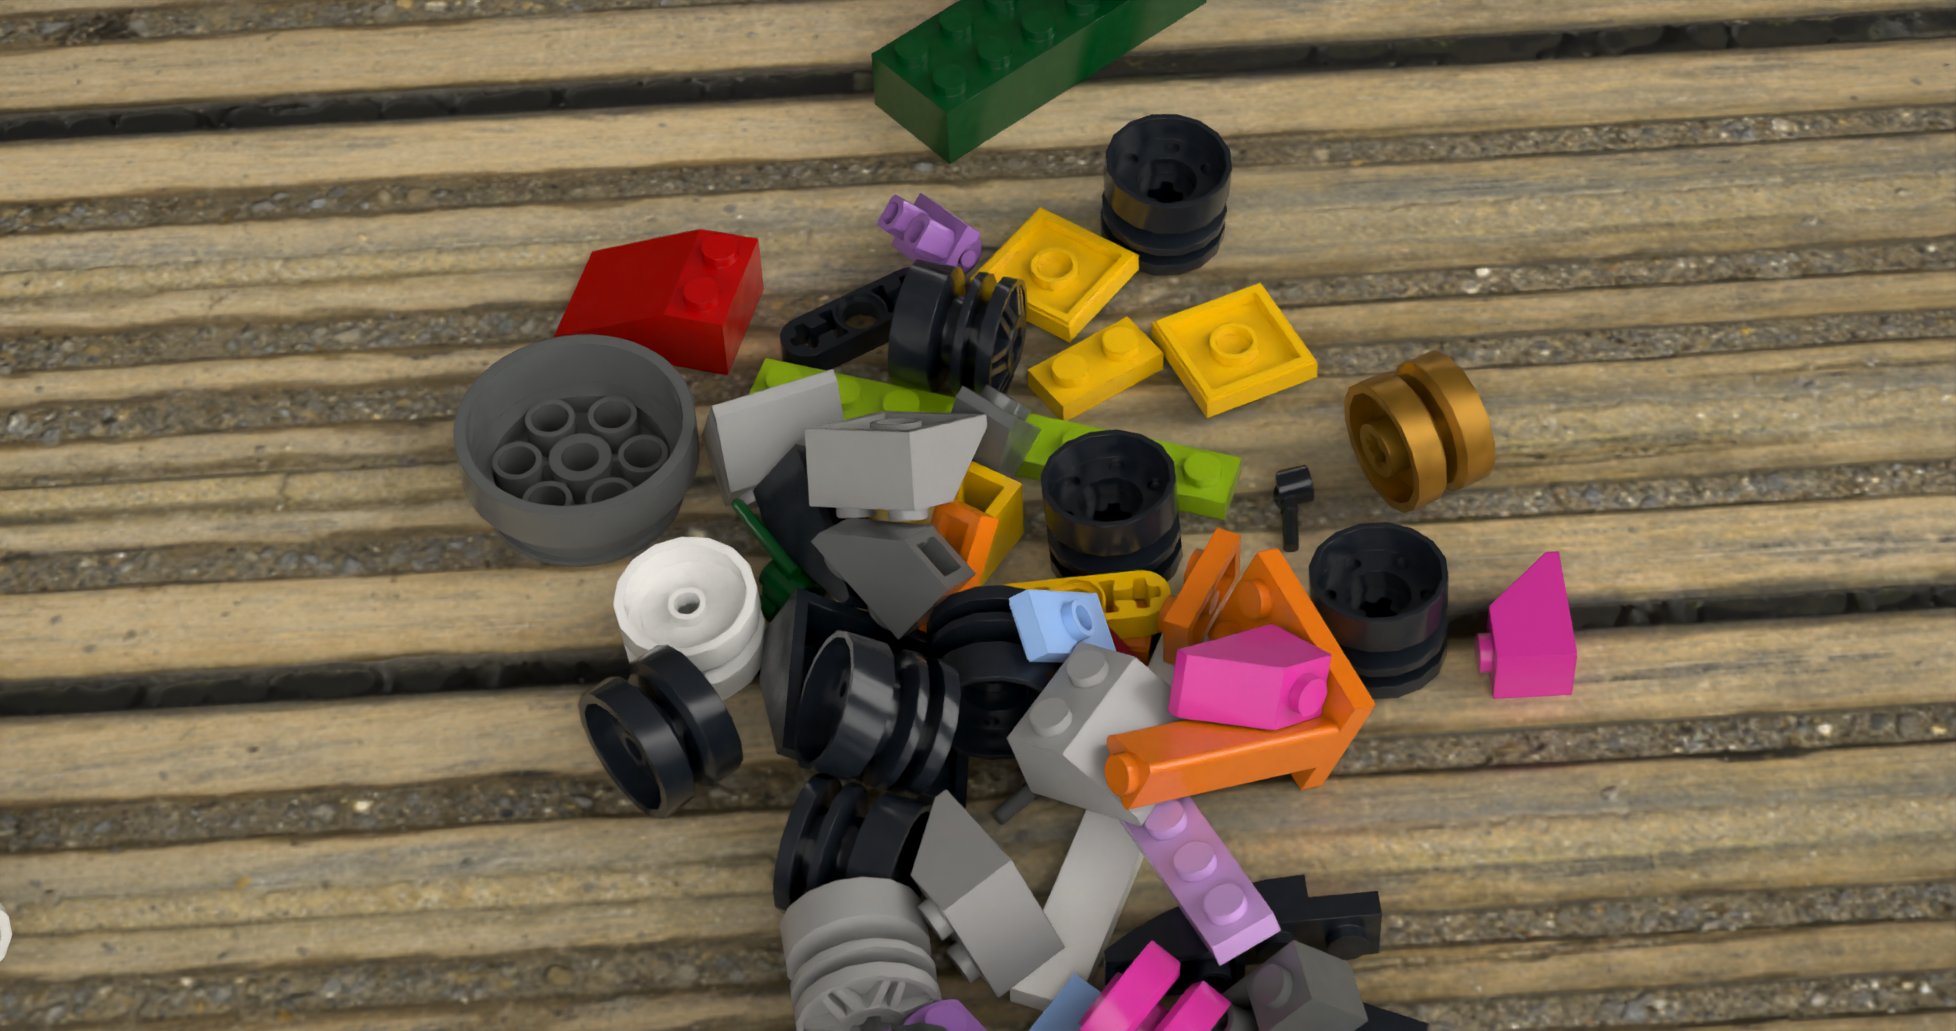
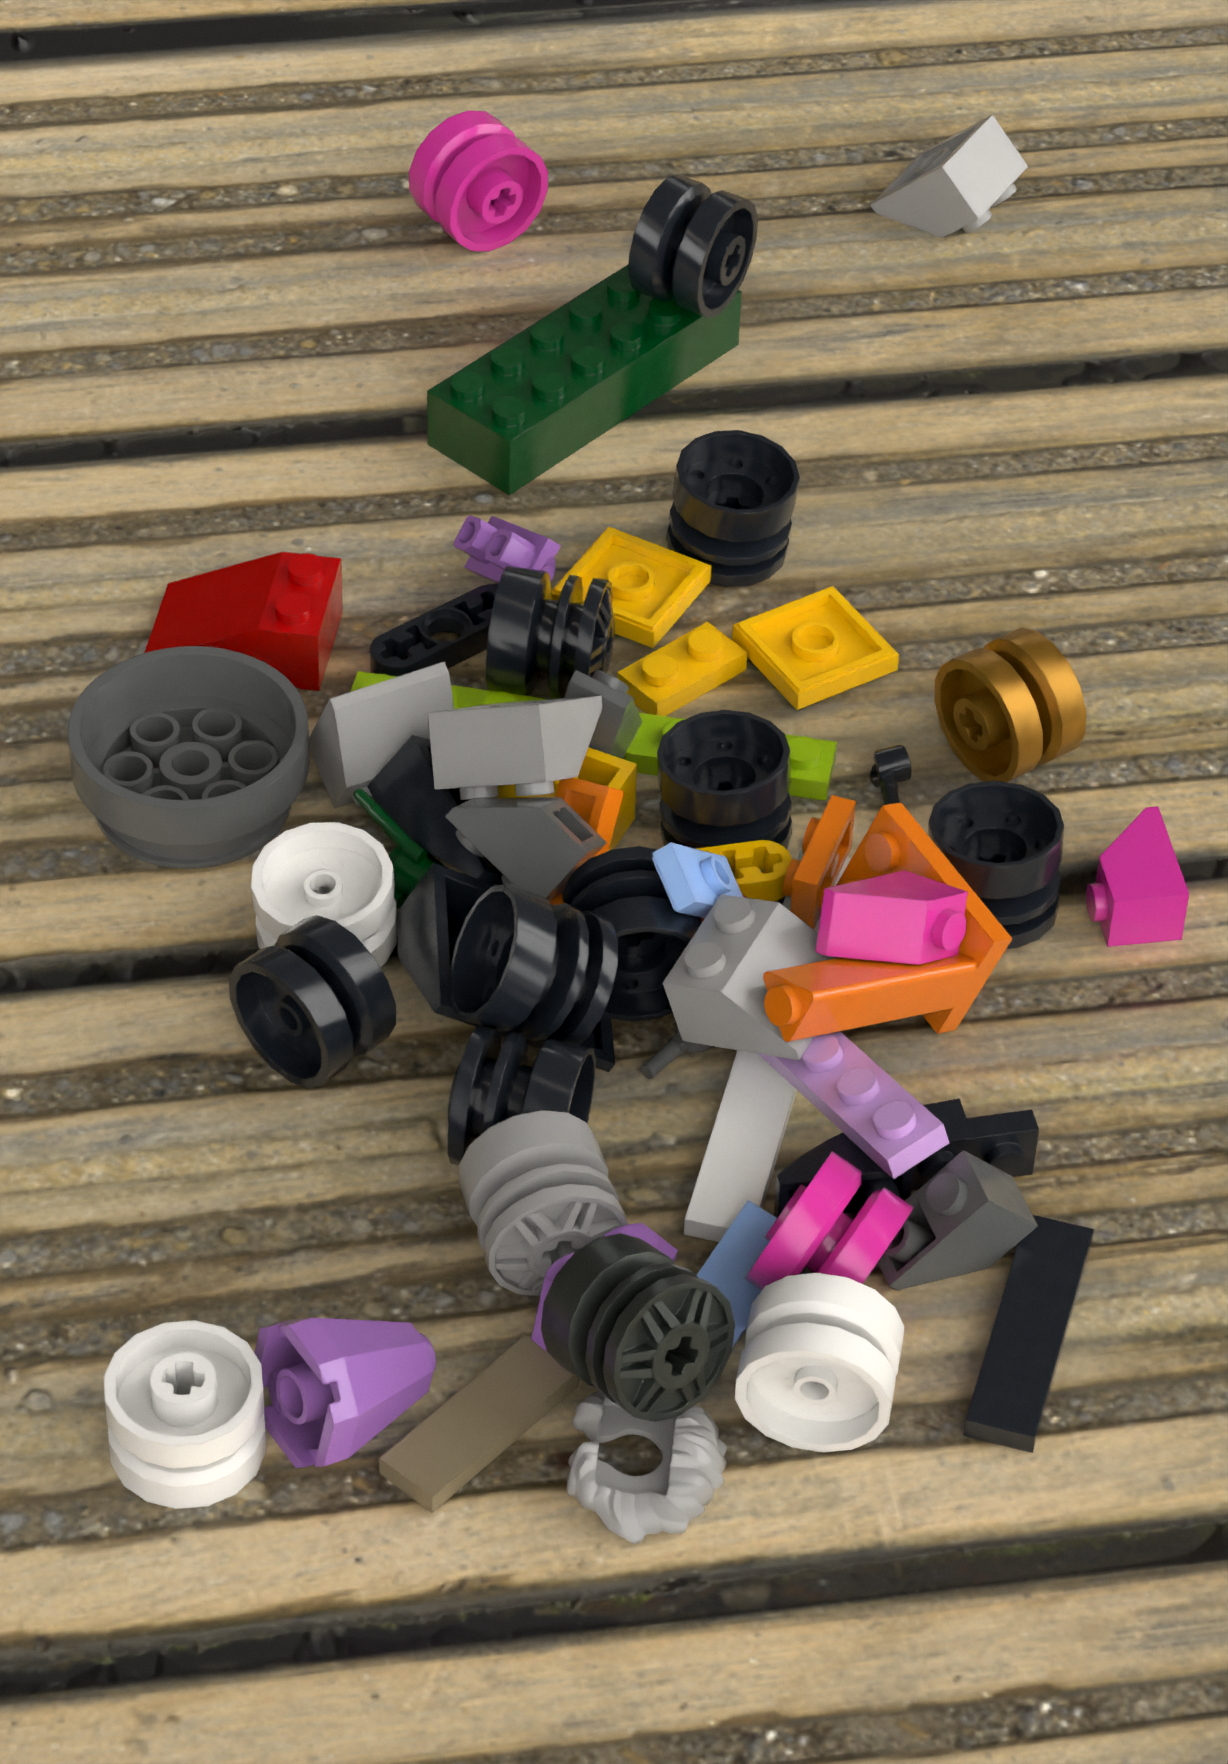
camera: 10 degrees left, 5 degrees down
light grey slope [911,790,1065,998] -> none

